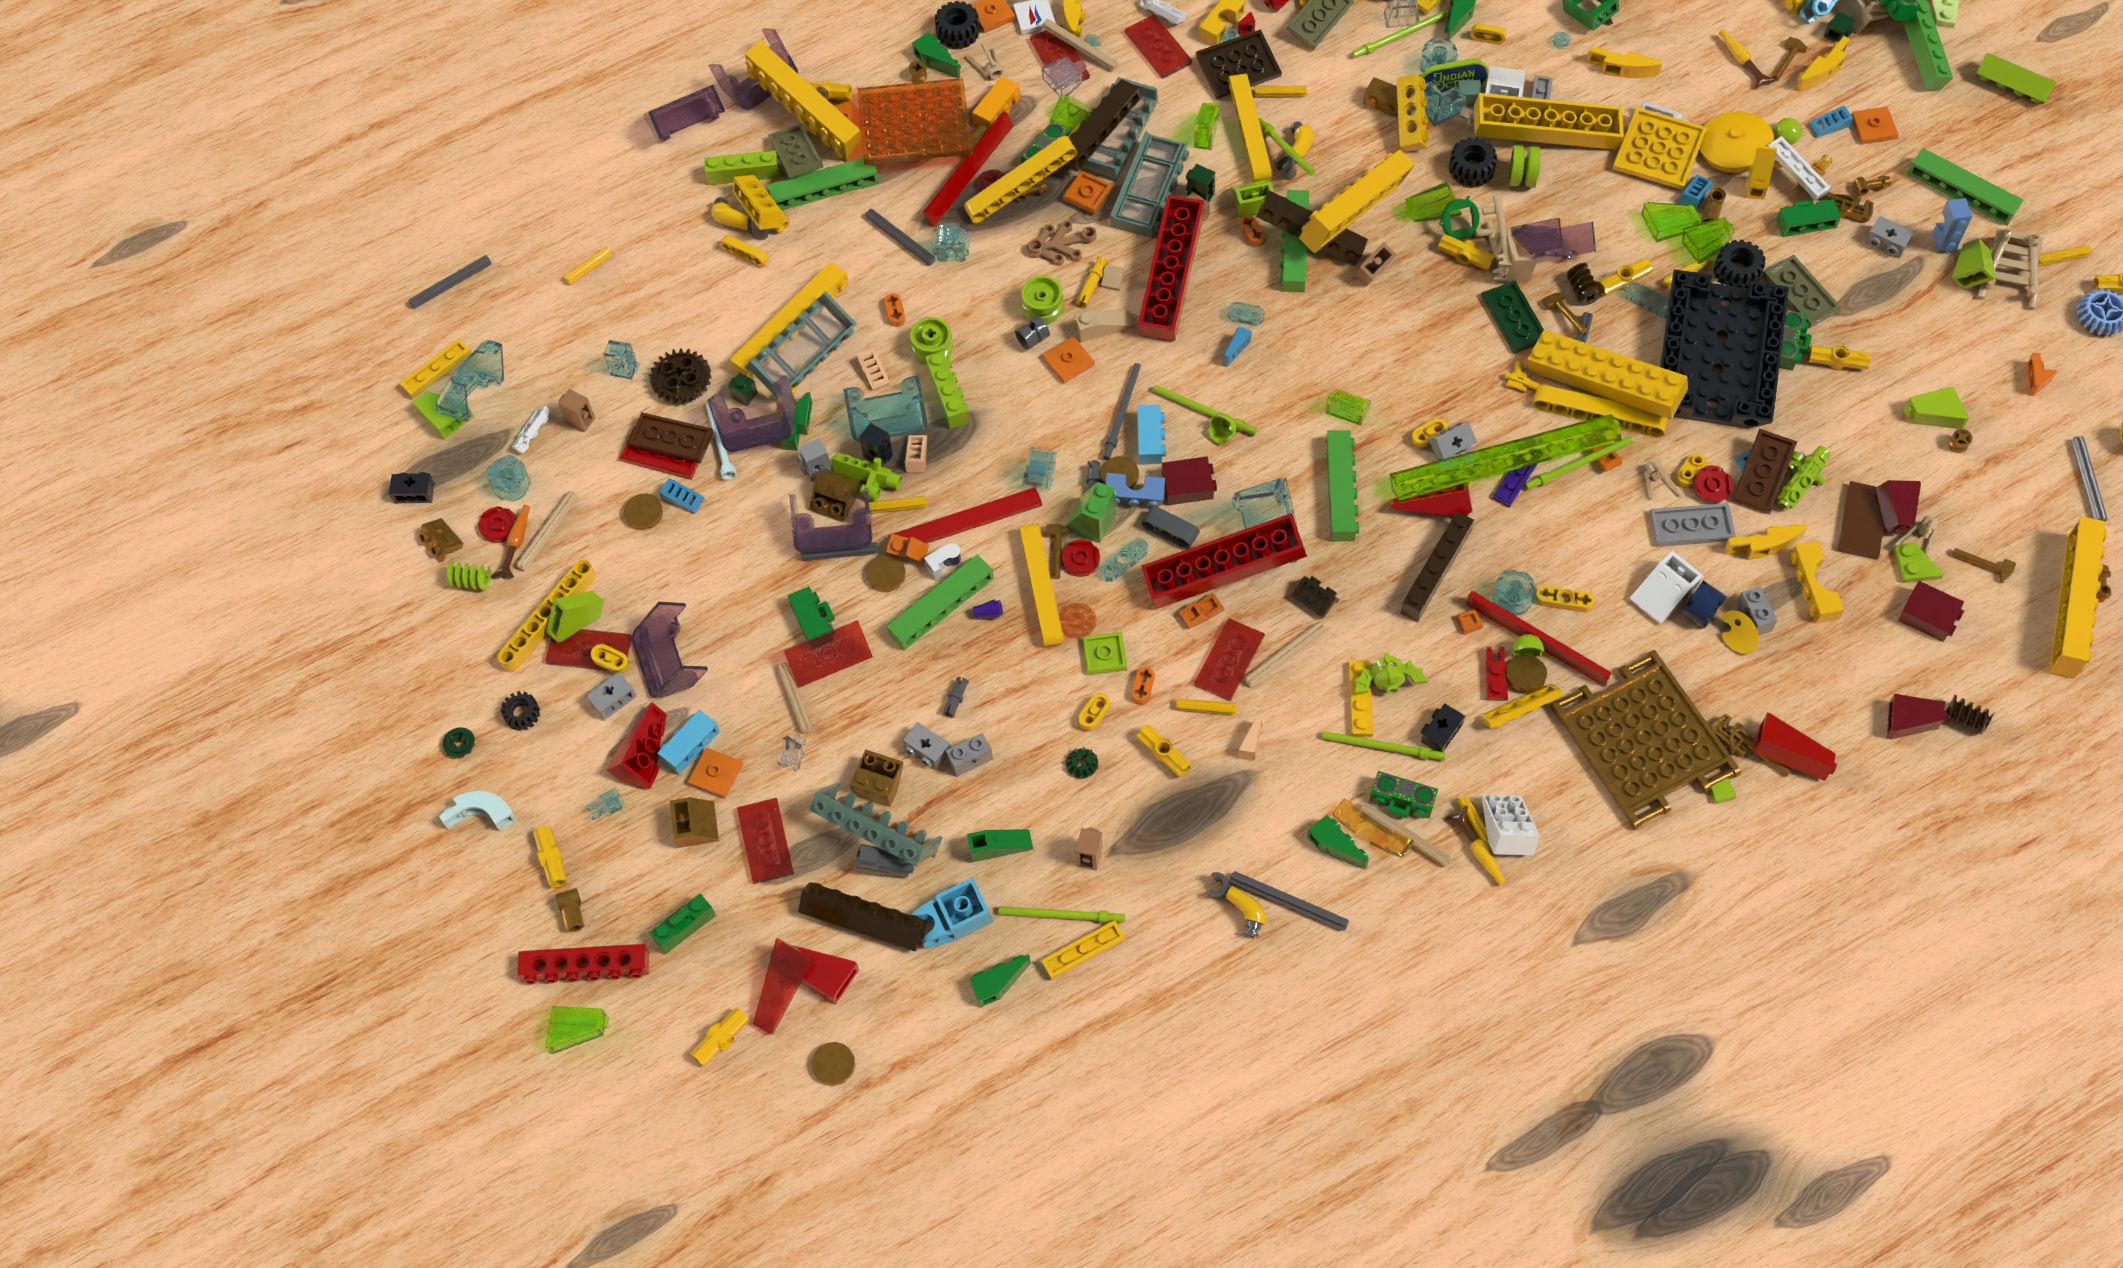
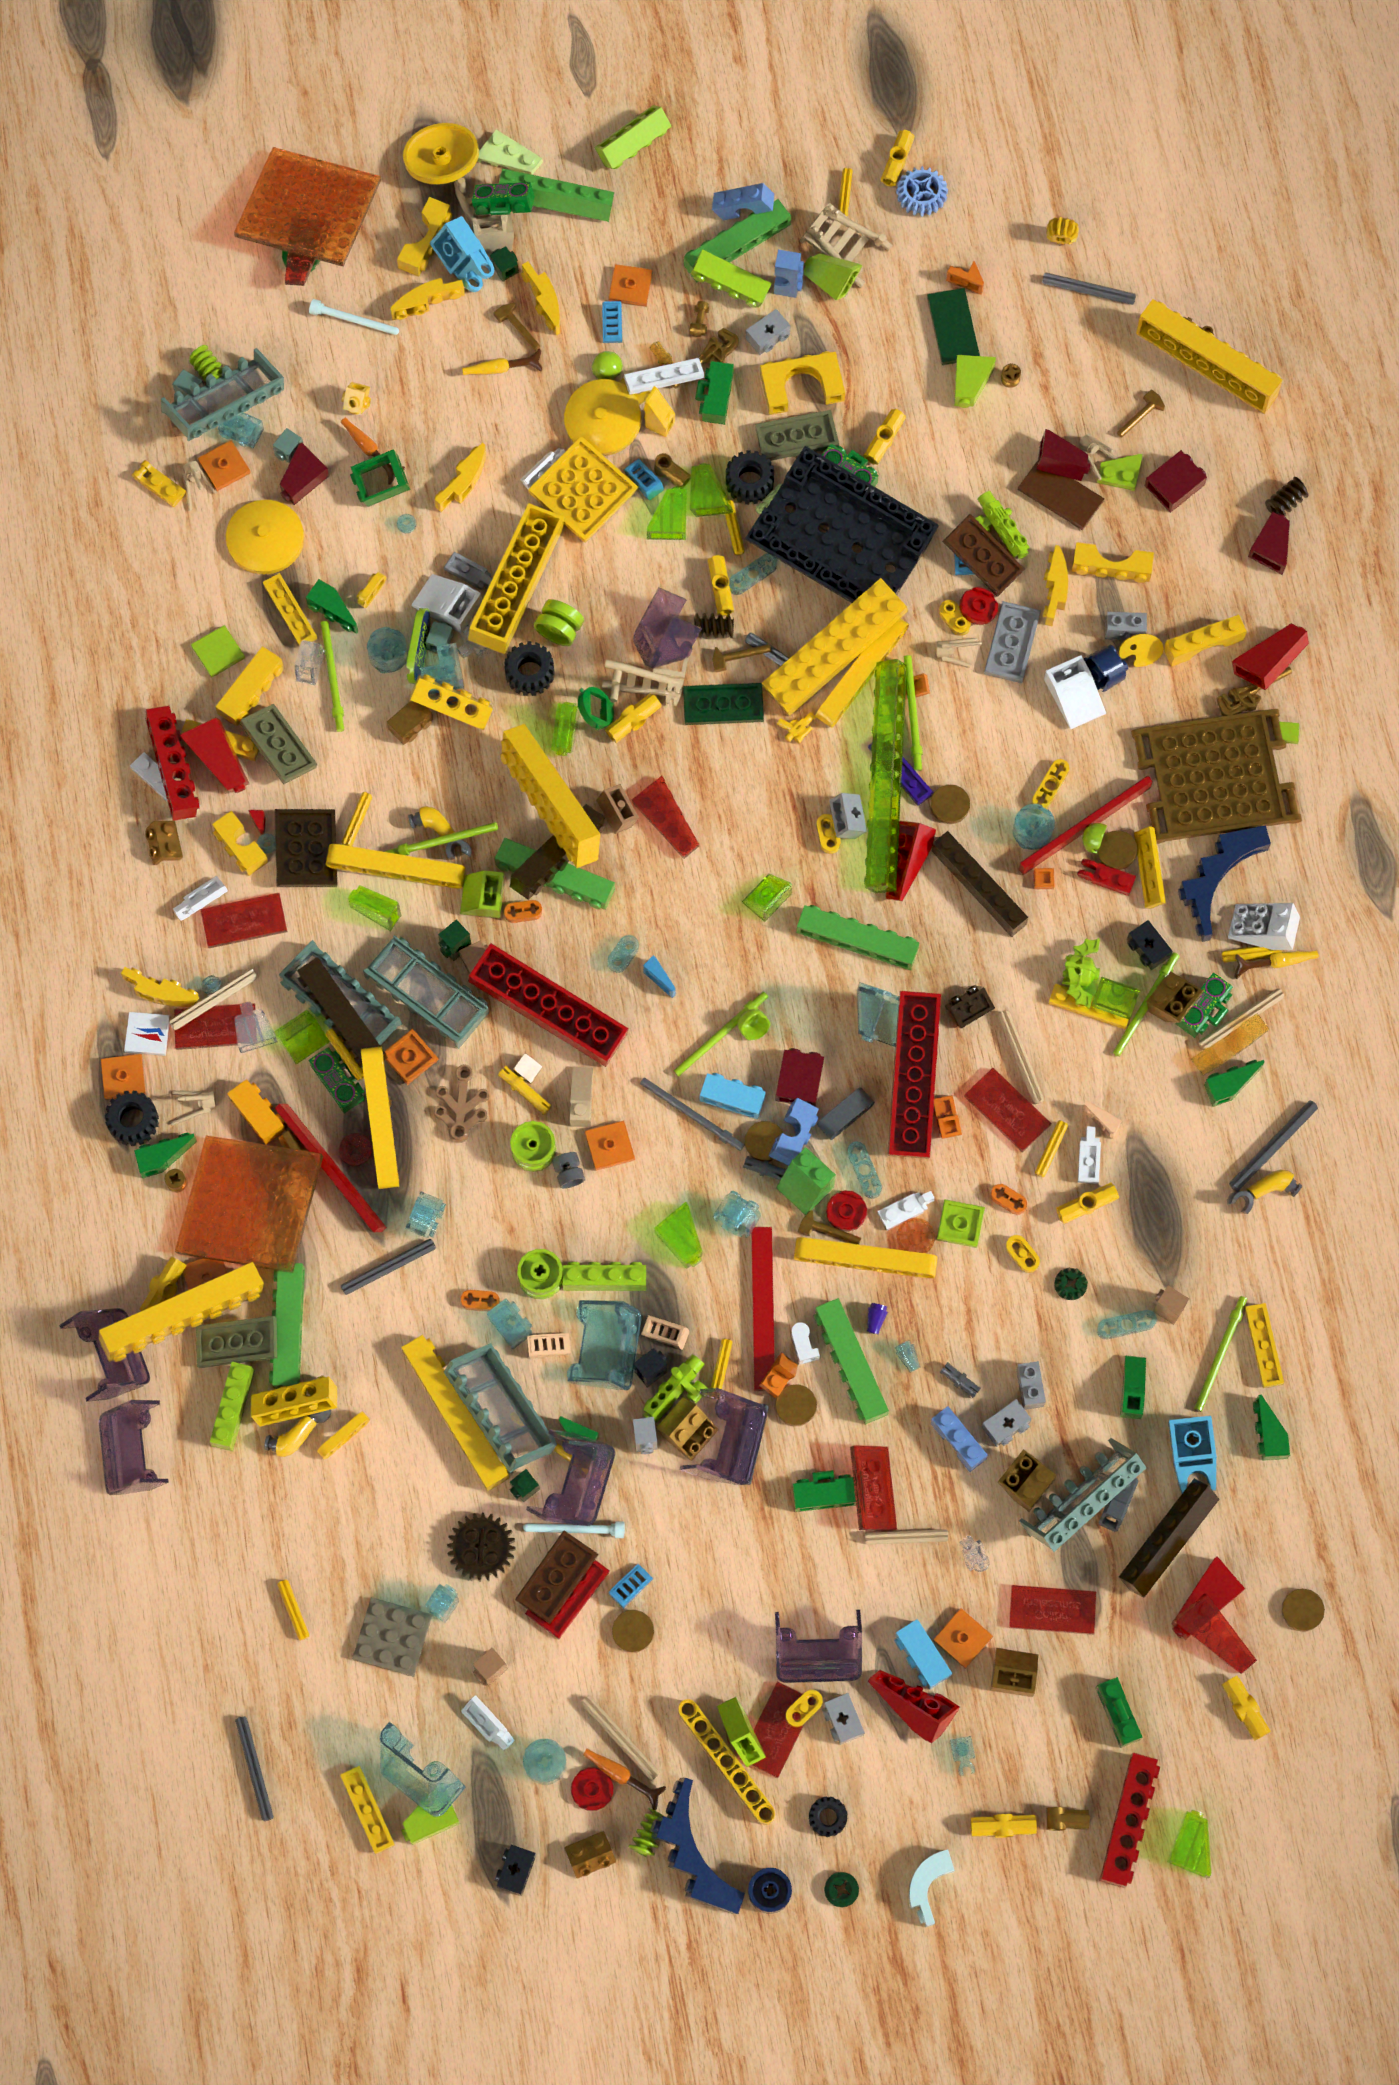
camera: 75 degrees left, 10 degrees up
none -> dark tan plate [352,1597,433,1677]
none -> clear light blue brick [486,1298,533,1350]
none -> clear red wing [632,775,699,859]
none -> dark blue arch [651,1777,745,1914]
none -> clear neon green slope [654,1202,702,1269]
none -> lime brick [690,249,772,308]
none -> medium blue arch [712,183,774,221]
none -> dark blue brick [748,1868,792,1914]
none -> yellow arch [760,351,845,415]
none -> white hinge [877,1191,935,1231]
none -> clear light blue cone [895,1340,921,1372]
none -> dark green tile [927,288,980,365]
none -> pearl gold tile [930,784,970,824]
none -> medium blue arch [930,1406,988,1472]
none -> white hinge [1078,1126,1101,1184]
none -> clear neon green slope [1092,976,1141,1020]
none -> clear light blue beam [1097,1310,1157,1340]
none -> pearl gold slope [1146,971,1203,1023]
none -> yellow arch [1164,614,1247,667]
none -> dark blue arch [1178,825,1271,942]

